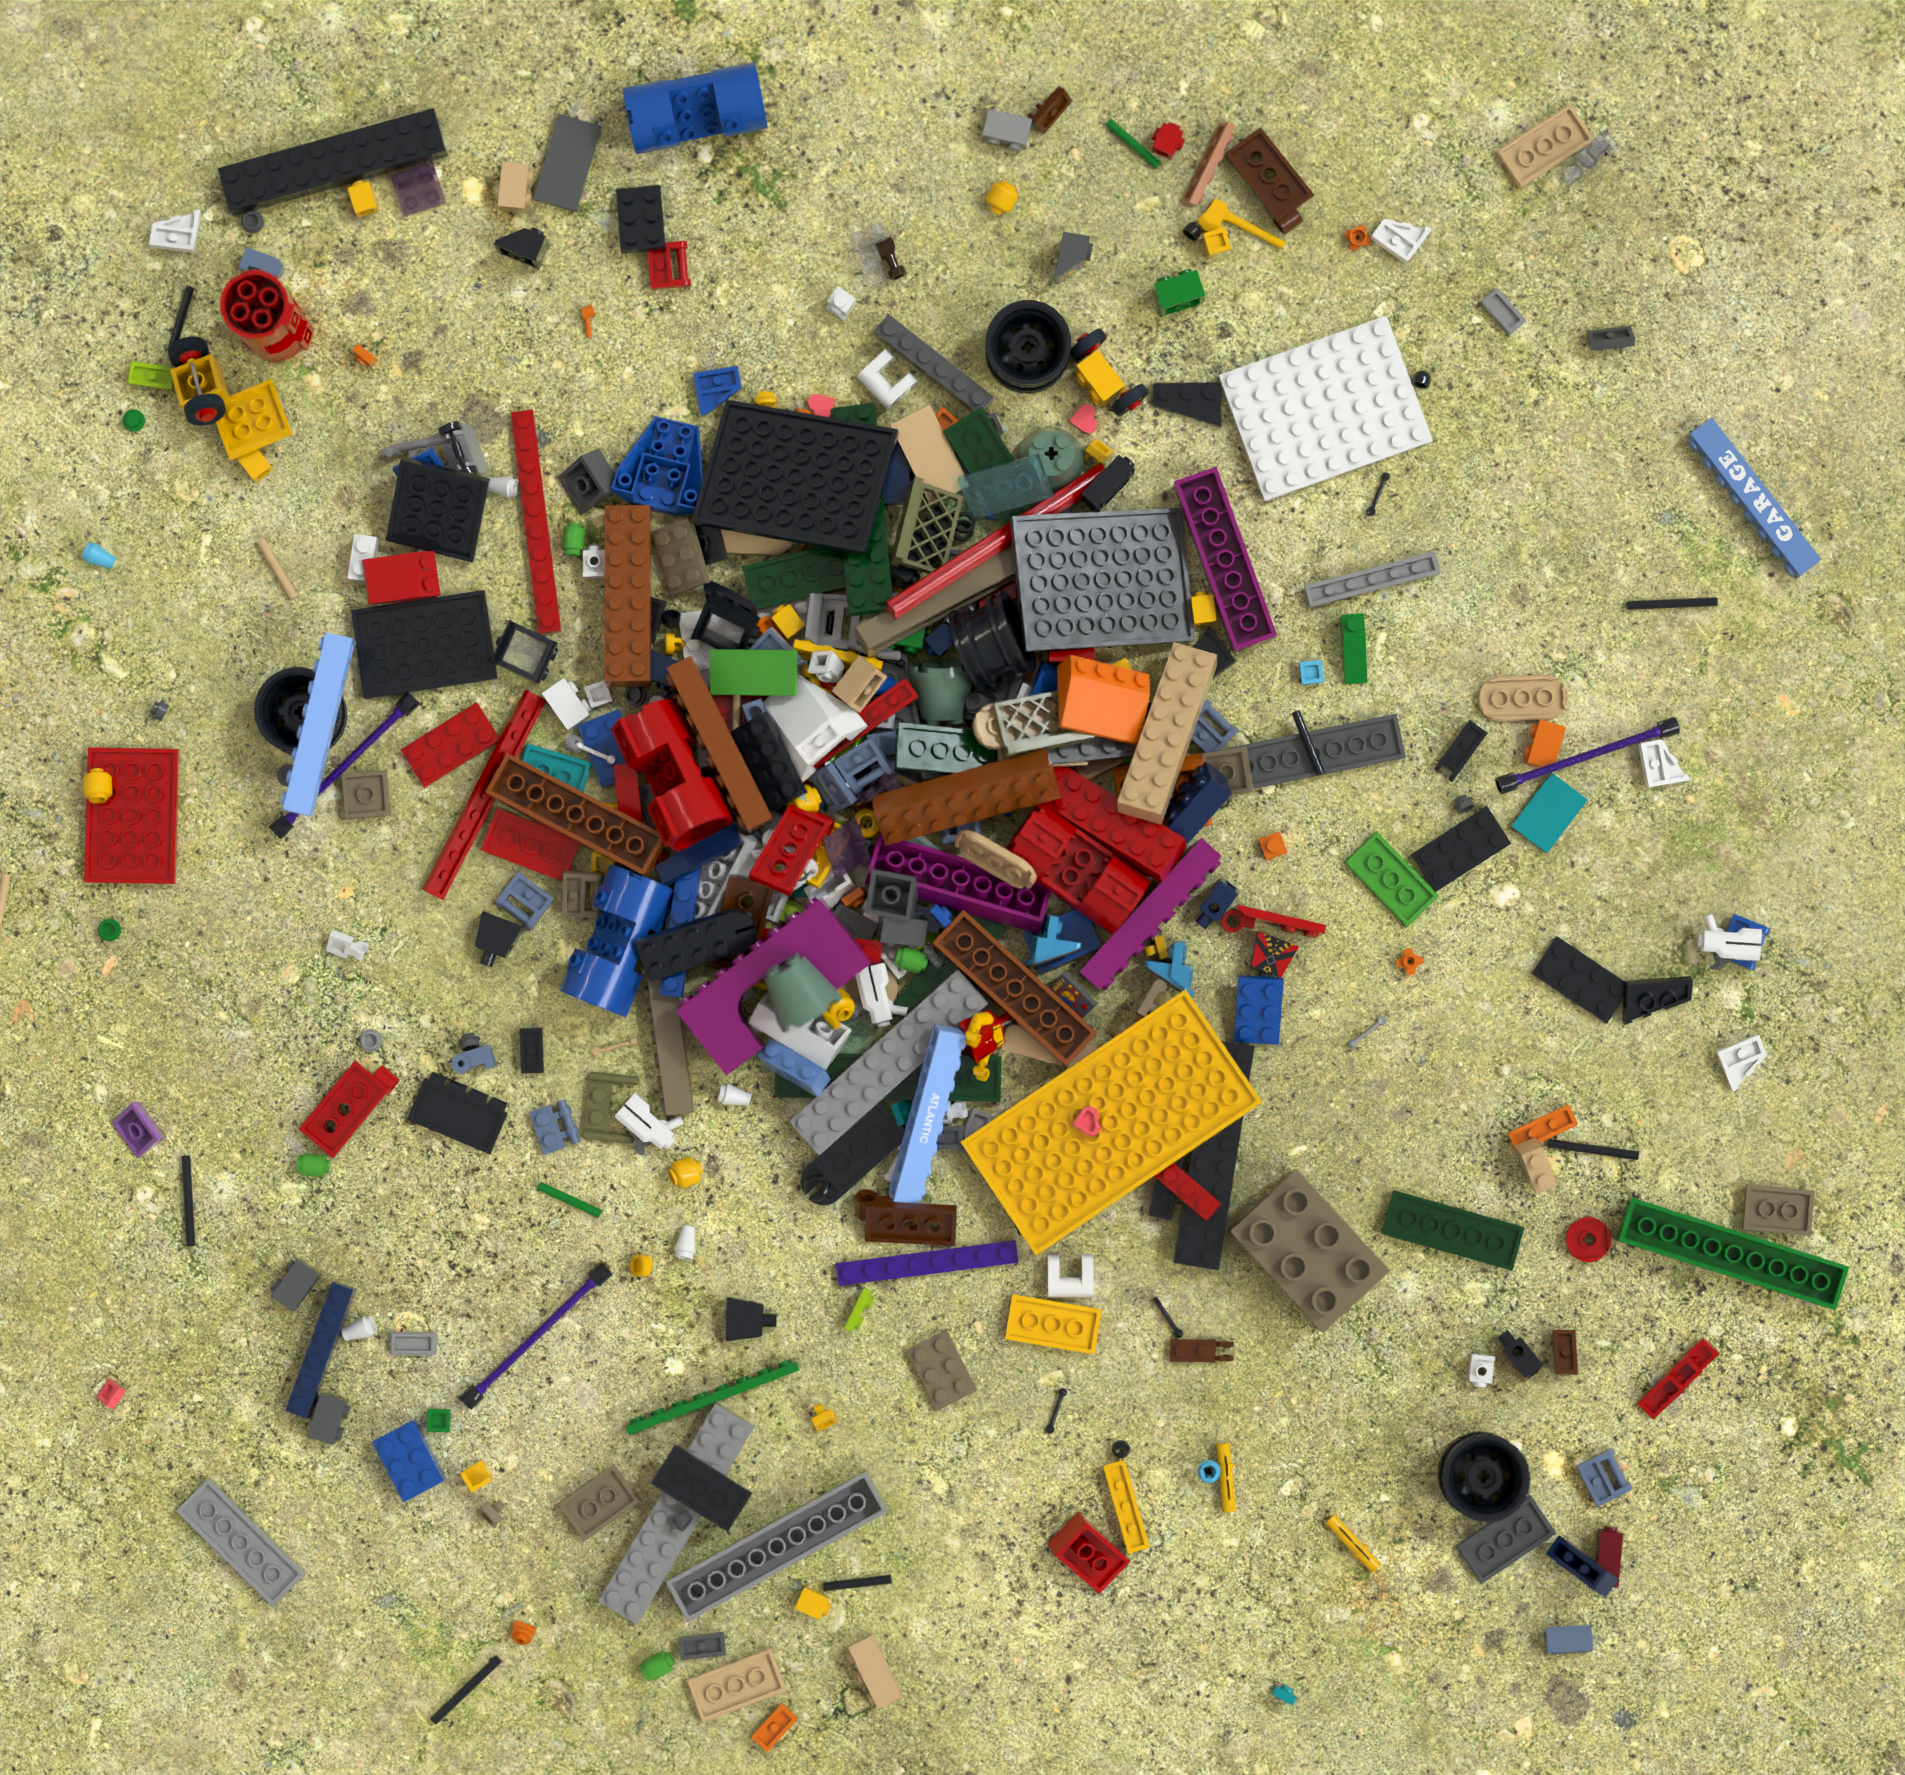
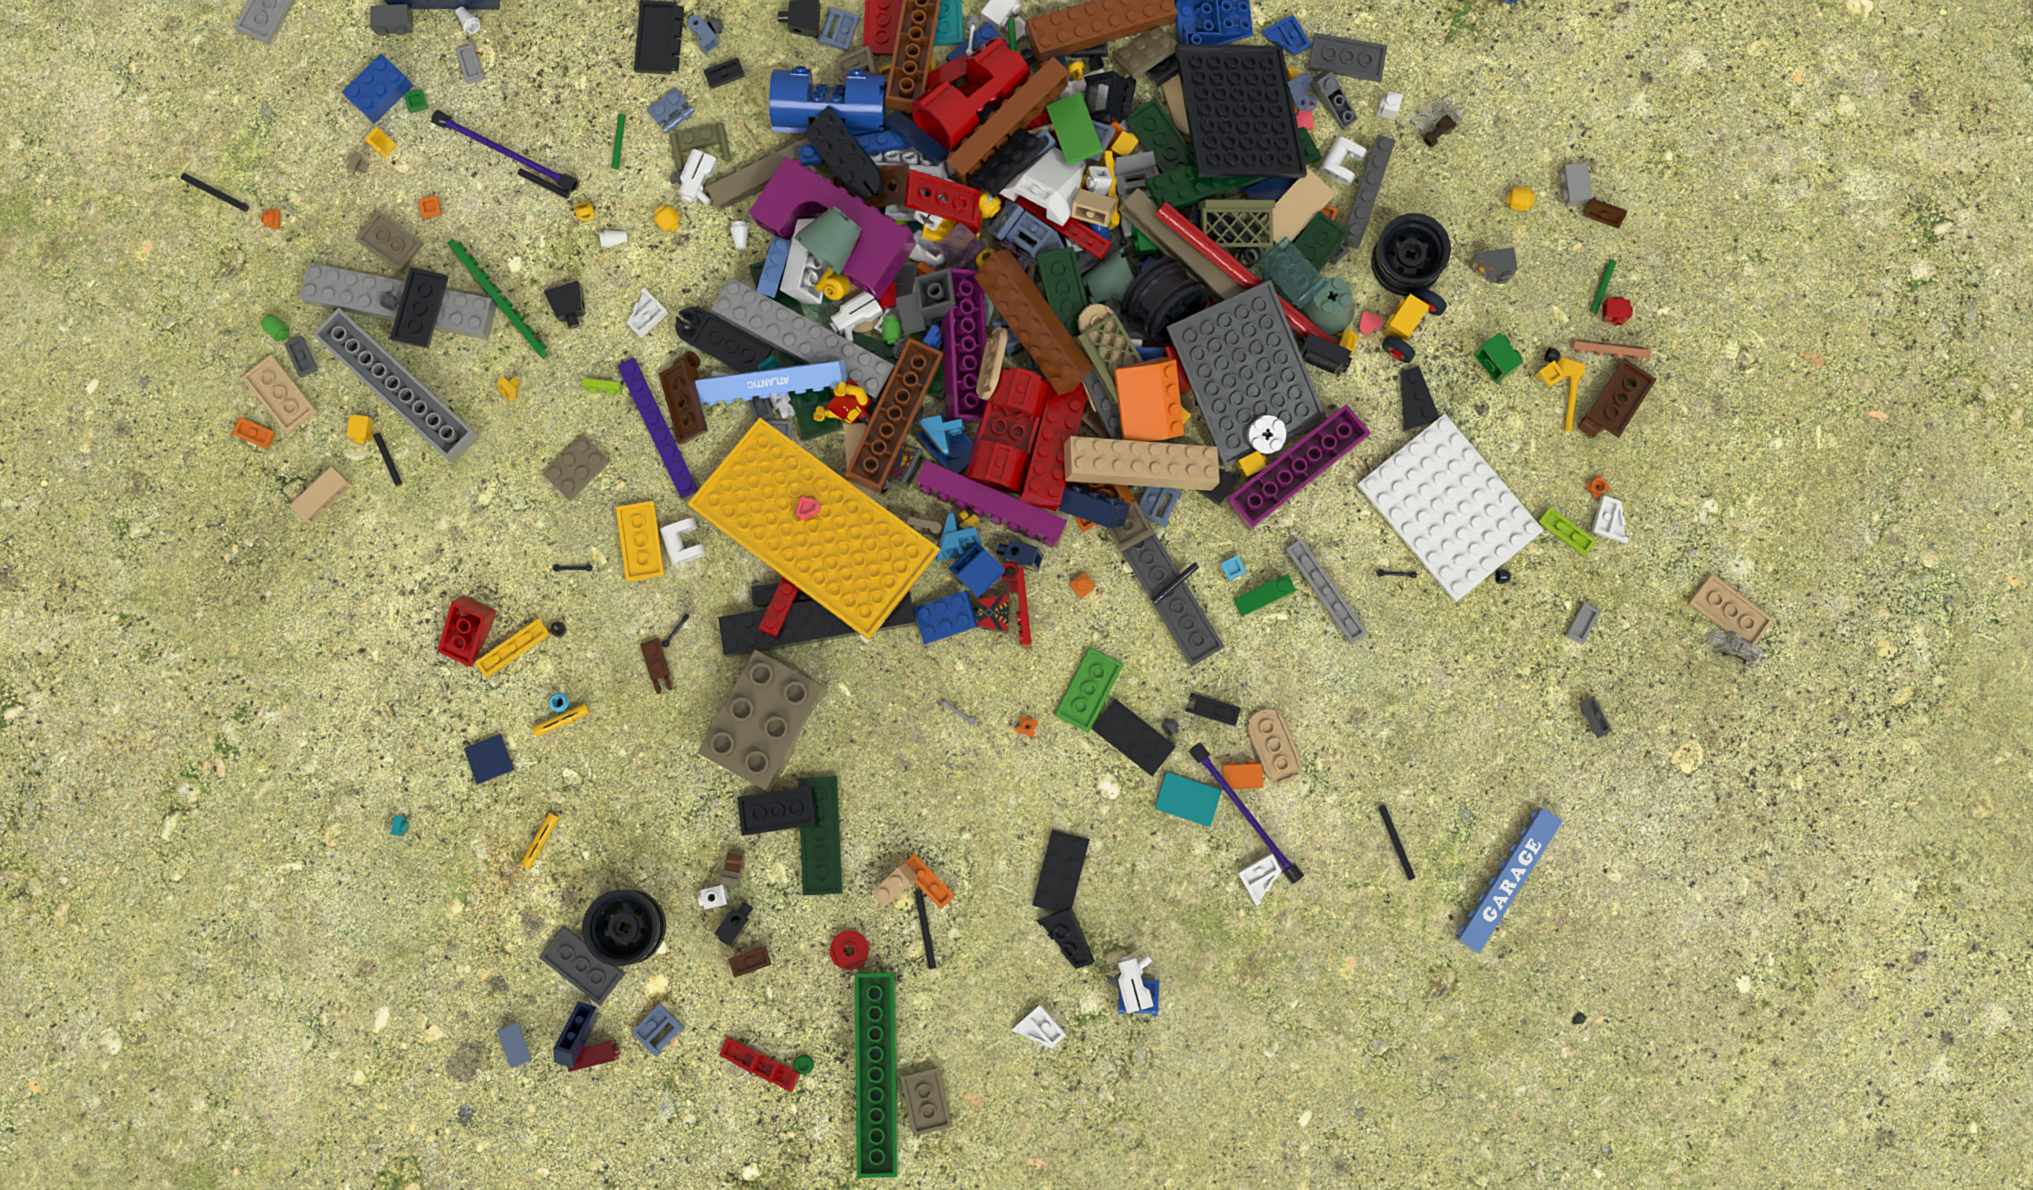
camera: 75 degrees right, 5 degrees down
none -> orange plate [418,195,442,219]
none -> dark blue tile [464,734,515,784]
none -> black bar [518,168,570,199]
none -> white wing [627,288,669,338]
none -> leg [719,849,745,887]
none -> black plate [737,786,818,836]
none -> green plate [794,1054,814,1075]
none -> blue slope [949,542,1006,597]
none -> green bar [1007,19,1017,52]
none -> white plate [1247,415,1286,454]
none -> sand blue leg [1287,73,1317,112]
none -> dark grey tile [1308,33,1388,83]
none -> dark grey slope [1310,71,1358,129]
none -> lime plate [1537,507,1597,557]

